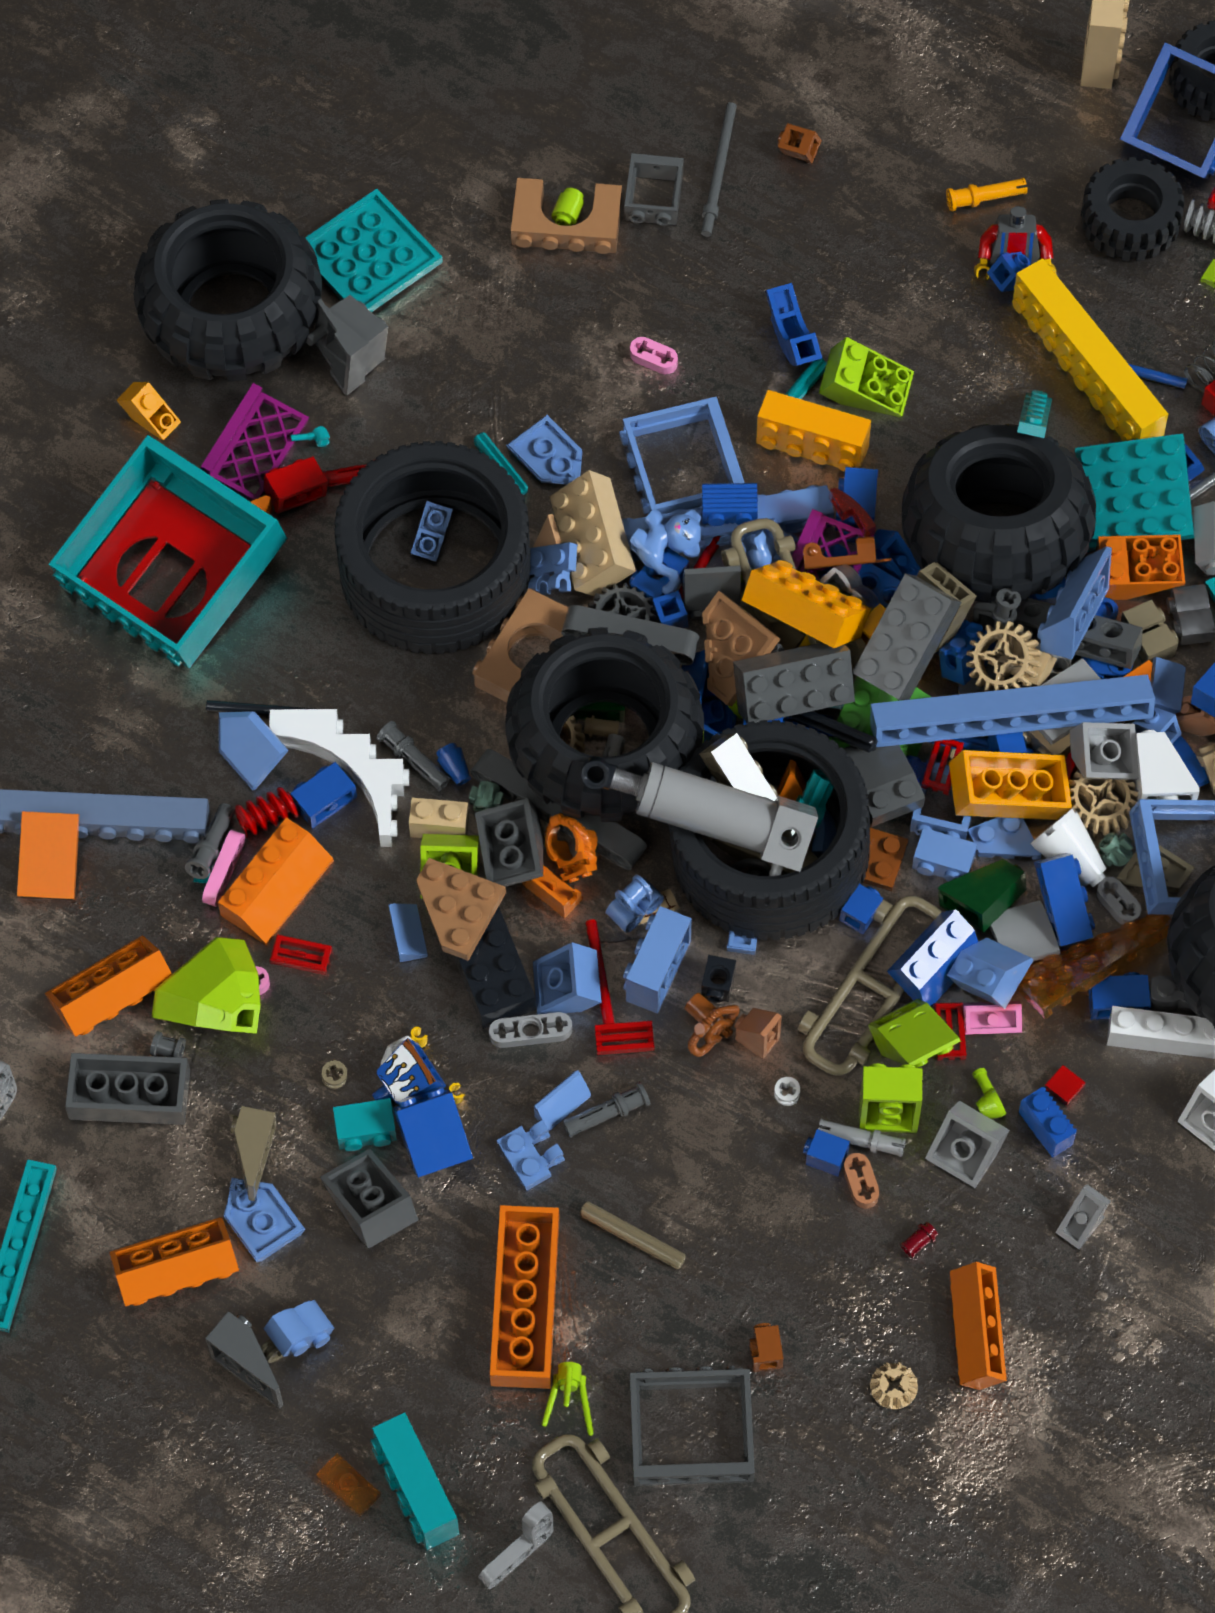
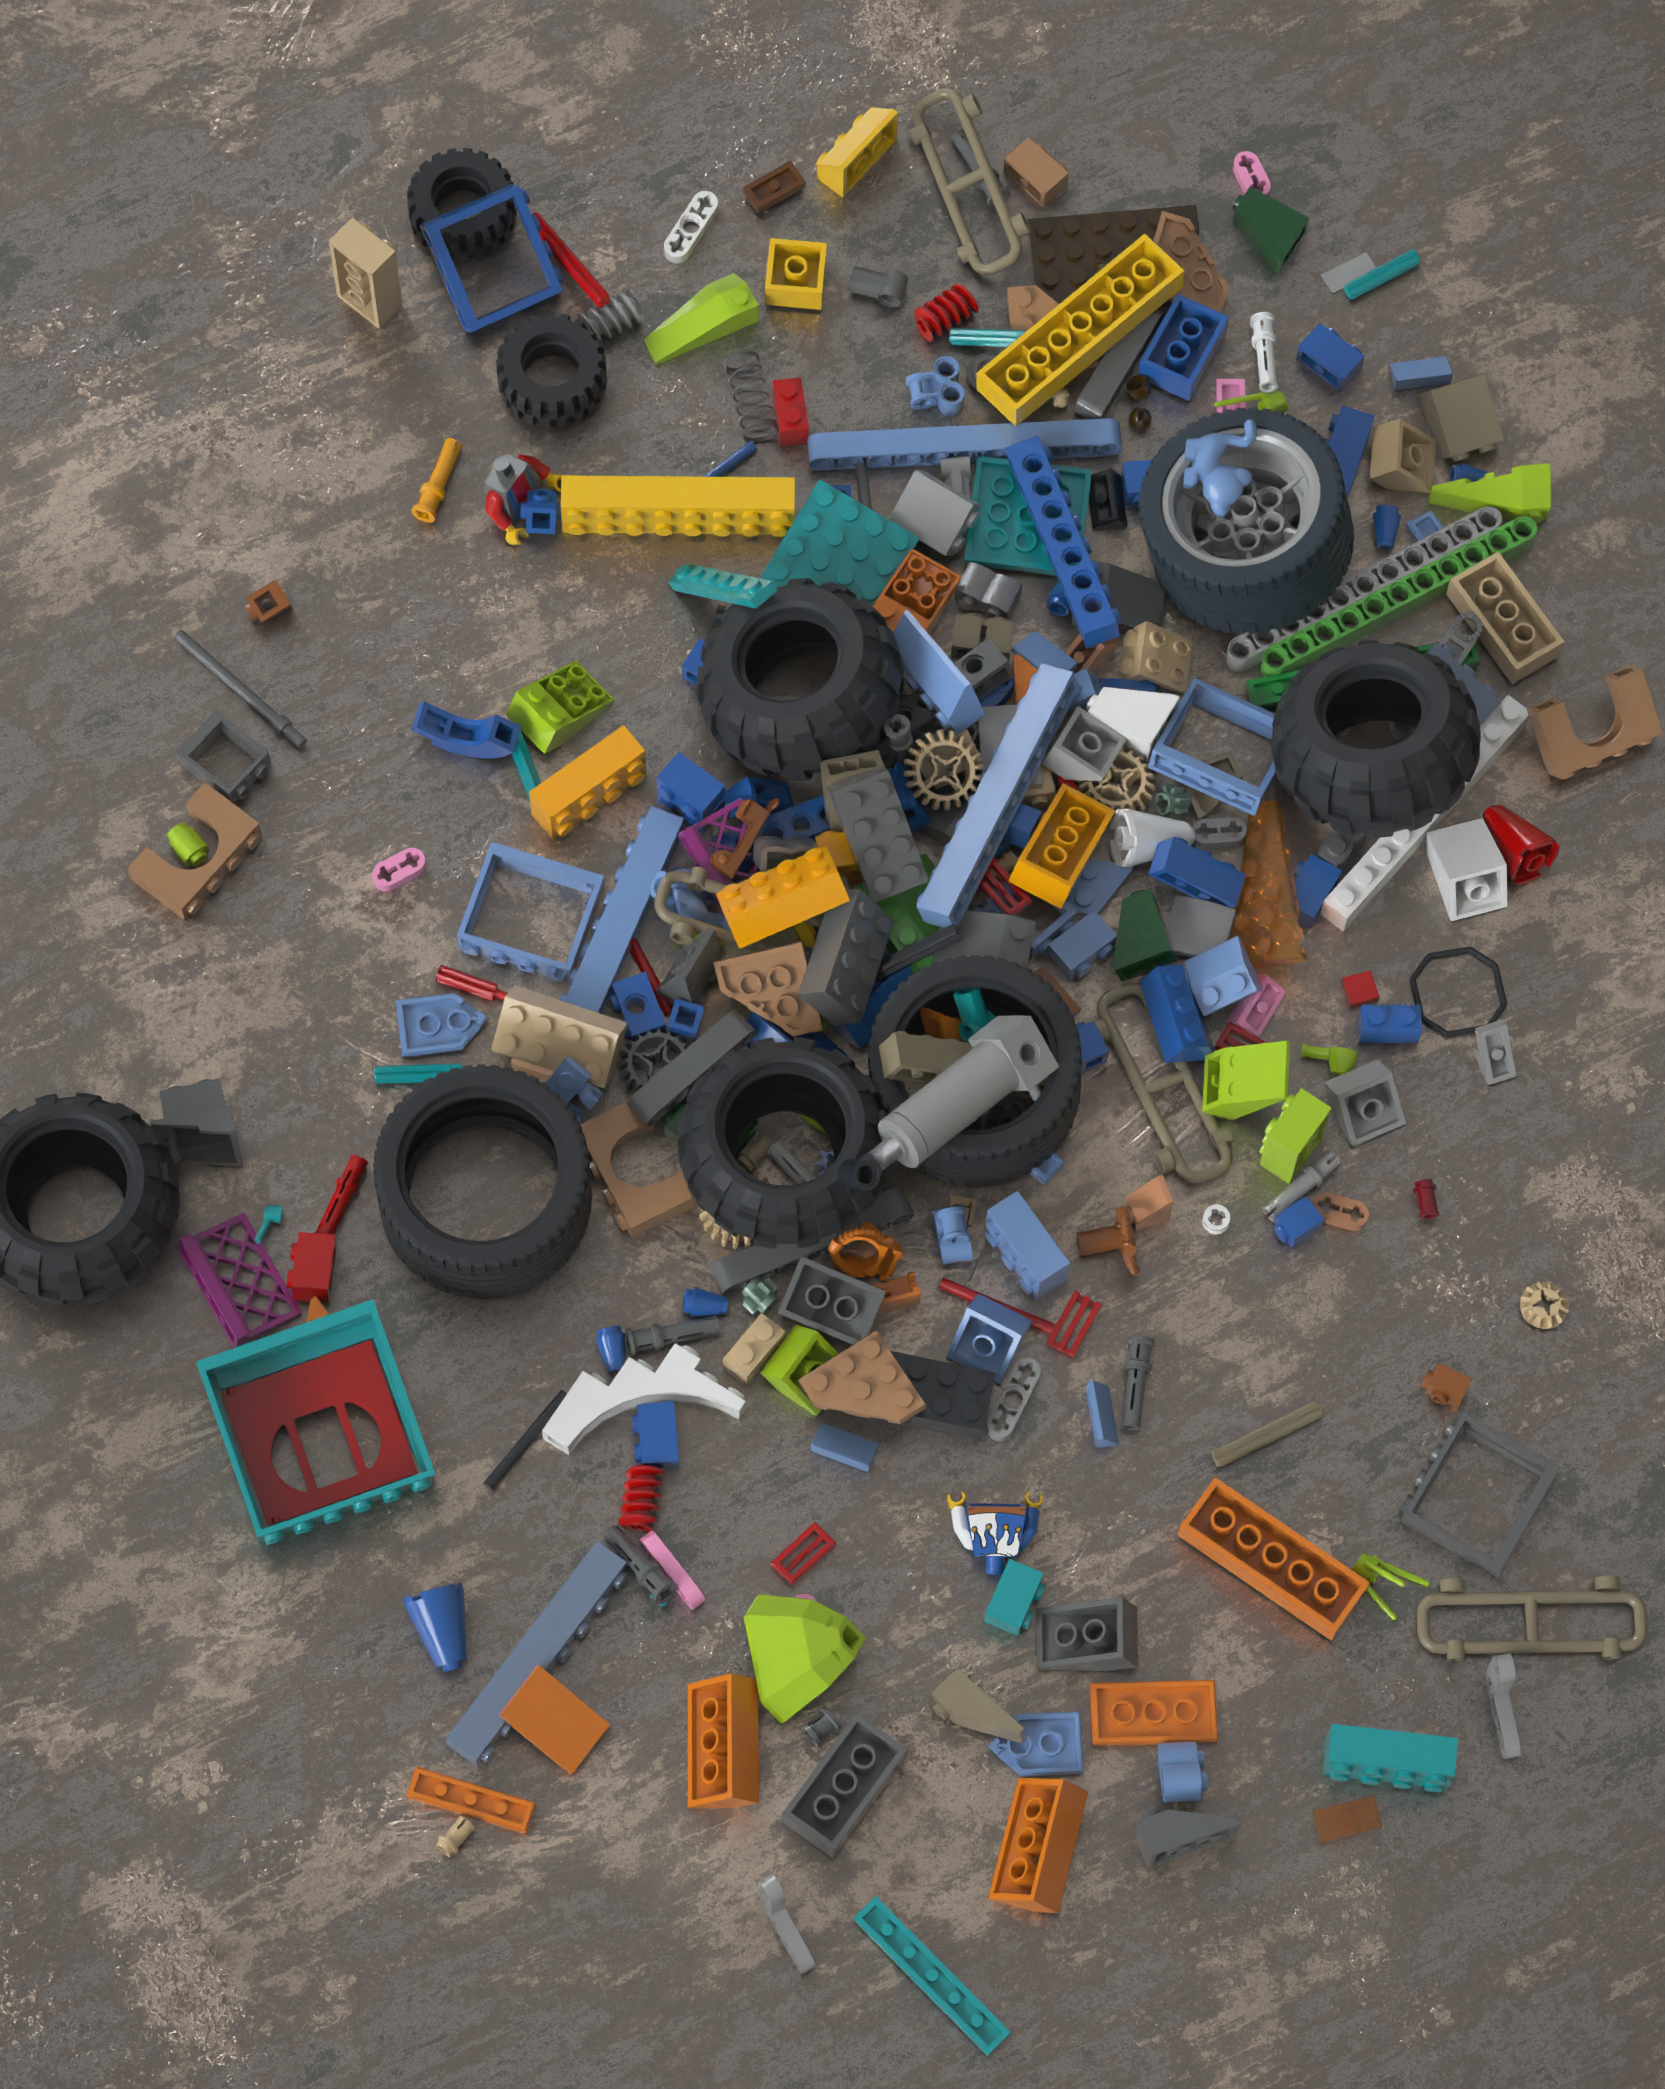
camera: 60 degrees left, 5 degrees up
light orange slope [116,382,181,440] -> none
orange slope [218,817,334,945] -> none
medium blue tile [219,711,289,791] -> none
teal plate [305,188,443,312] -> none
dark tan bush [322,1060,347,1089] -> none
blue brick [393,1087,473,1178] -> none
medium blue slope [411,501,453,562] -> none
medium blue plate [496,1120,565,1191] -> none
medium blue animal [629,508,701,595] -> none
black brick [701,955,736,1003] -> none
blue brick [702,483,758,526] -> none
clear red slope [829,487,876,537] -> none
orange brick [950,1261,1007,1390] -> none
none -> blue cone [403,1582,467,1672]
none -> red axle [435,965,508,1001]
none -> blue cone [595,1326,625,1373]
none -> orange tile [1089,1680,1218,1747]
none -> black piece [1410,947,1507,1037]

